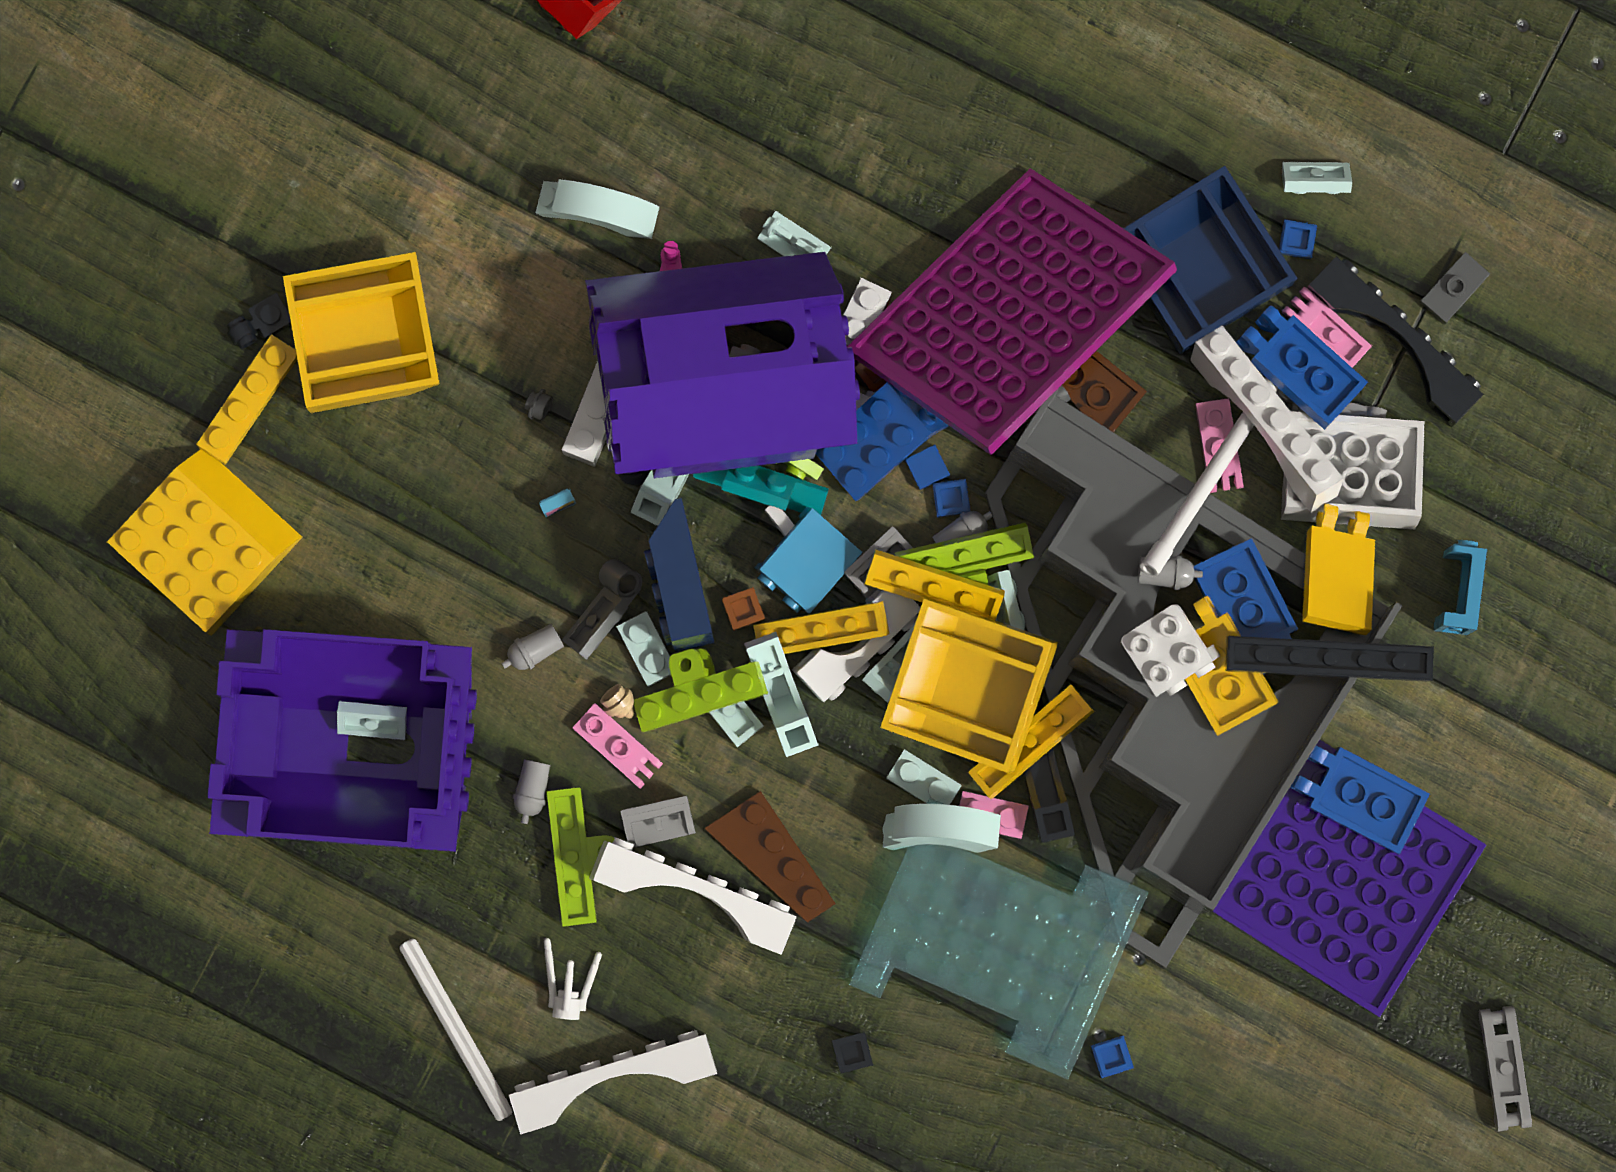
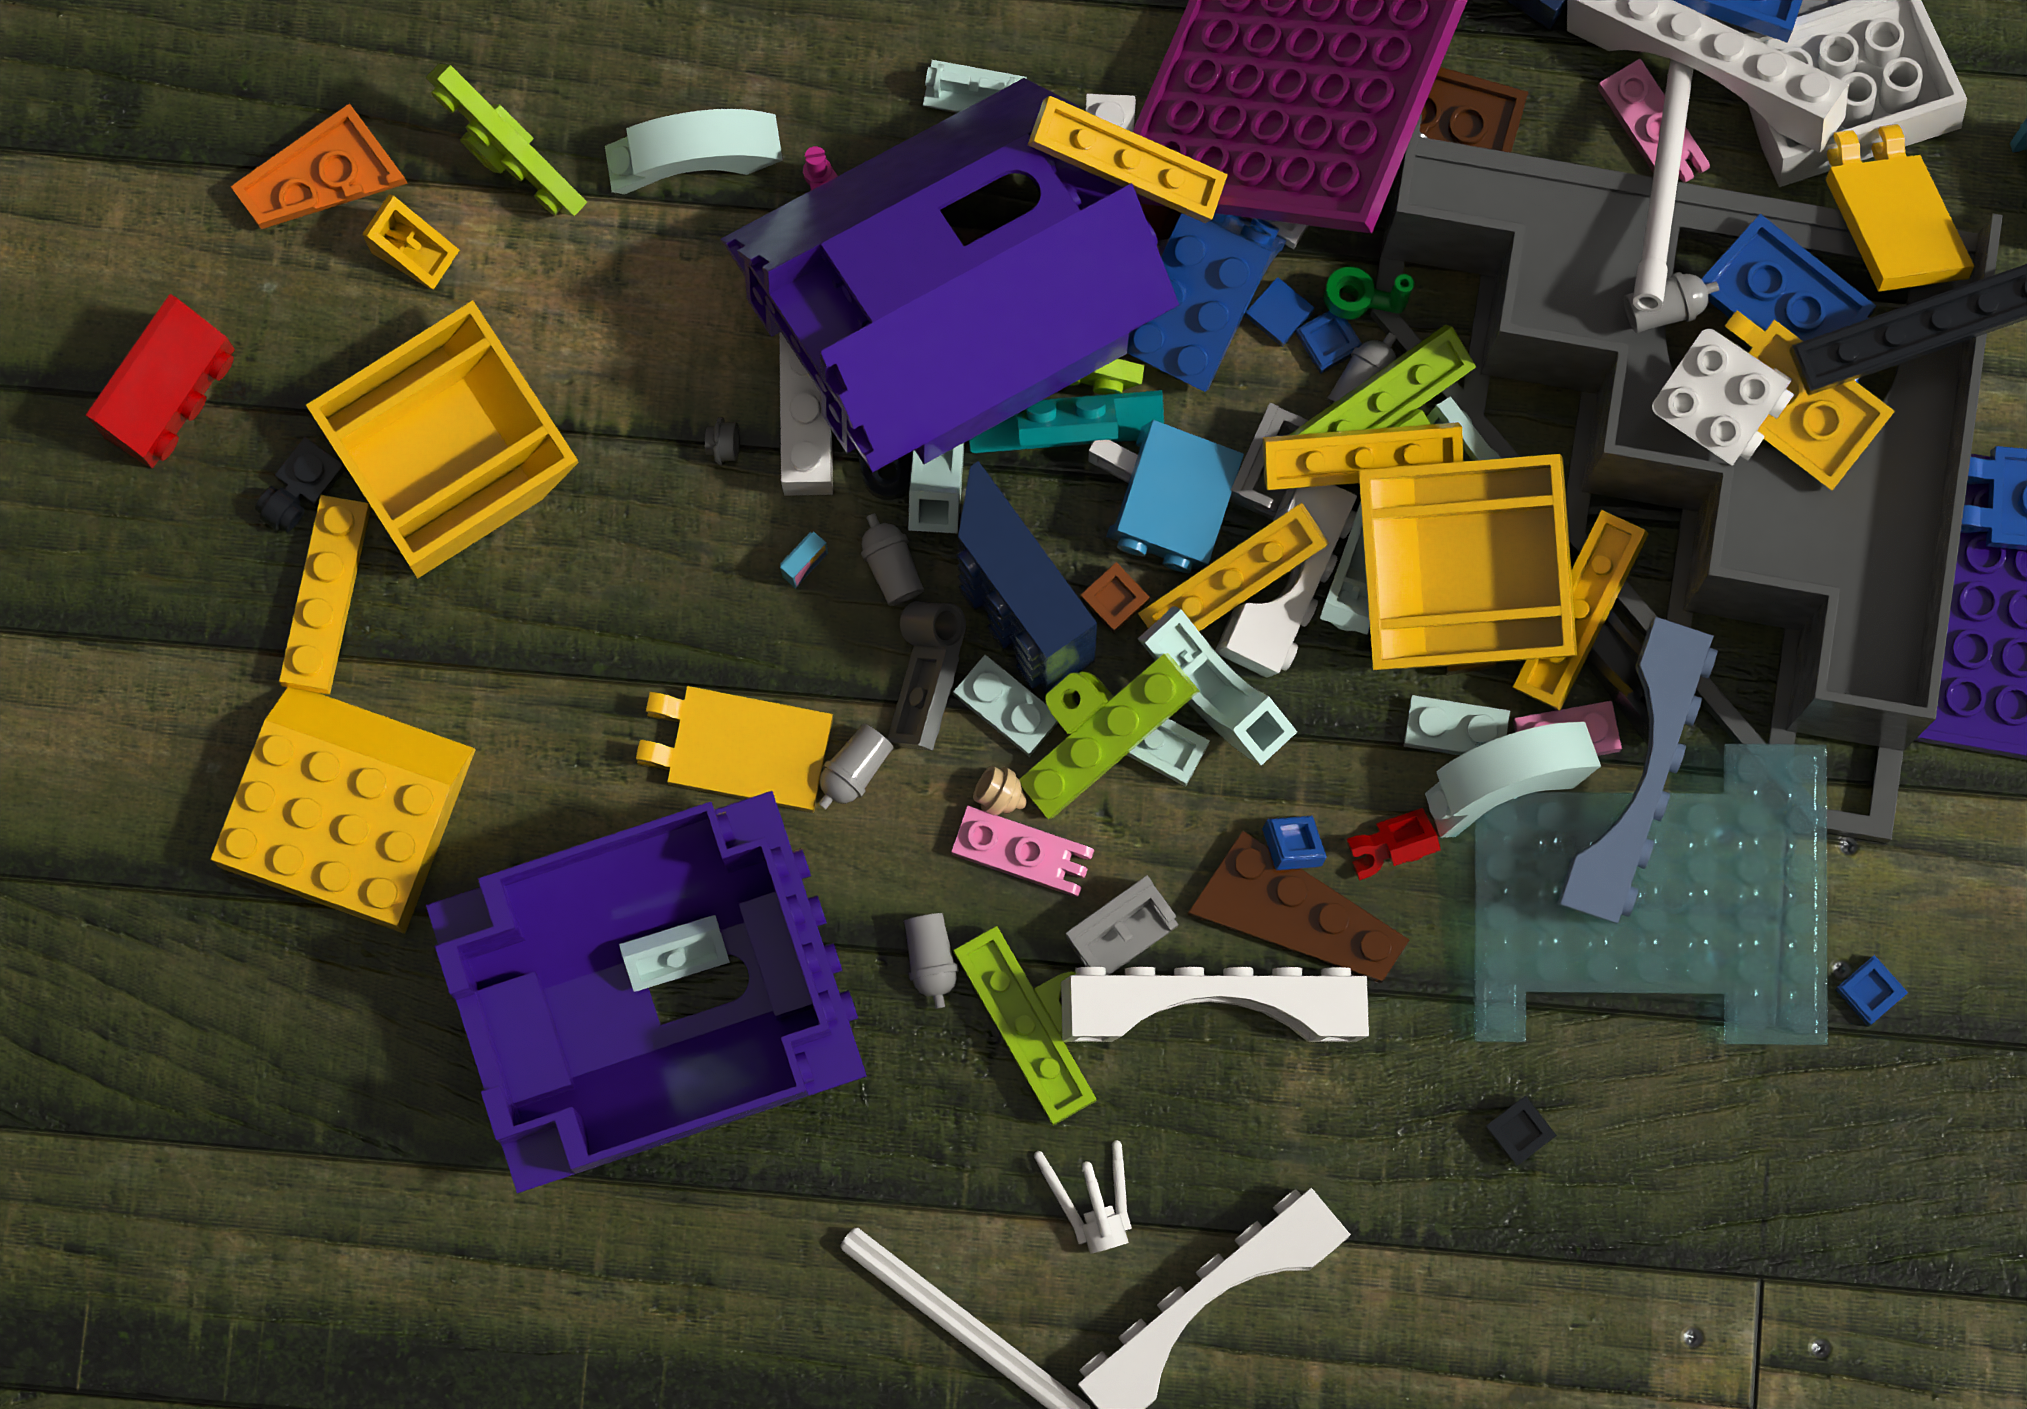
camera: 20 degrees left, 5 degrees down
none -> red slope [86,294,235,469]
none -> orange wing [230,103,408,229]
none -> yellow slope [362,194,460,290]
none -> lime plate [425,64,587,216]
none -> yellow tile [636,686,833,813]
none -> light grey piece [861,513,924,606]
none -> yellow plate [1028,96,1228,223]
none -> blue tile [1262,816,1327,870]
none -> green plate [1324,267,1414,319]
none -> red plate [1346,808,1441,881]
none -> sand blue arch [1556,617,1718,924]

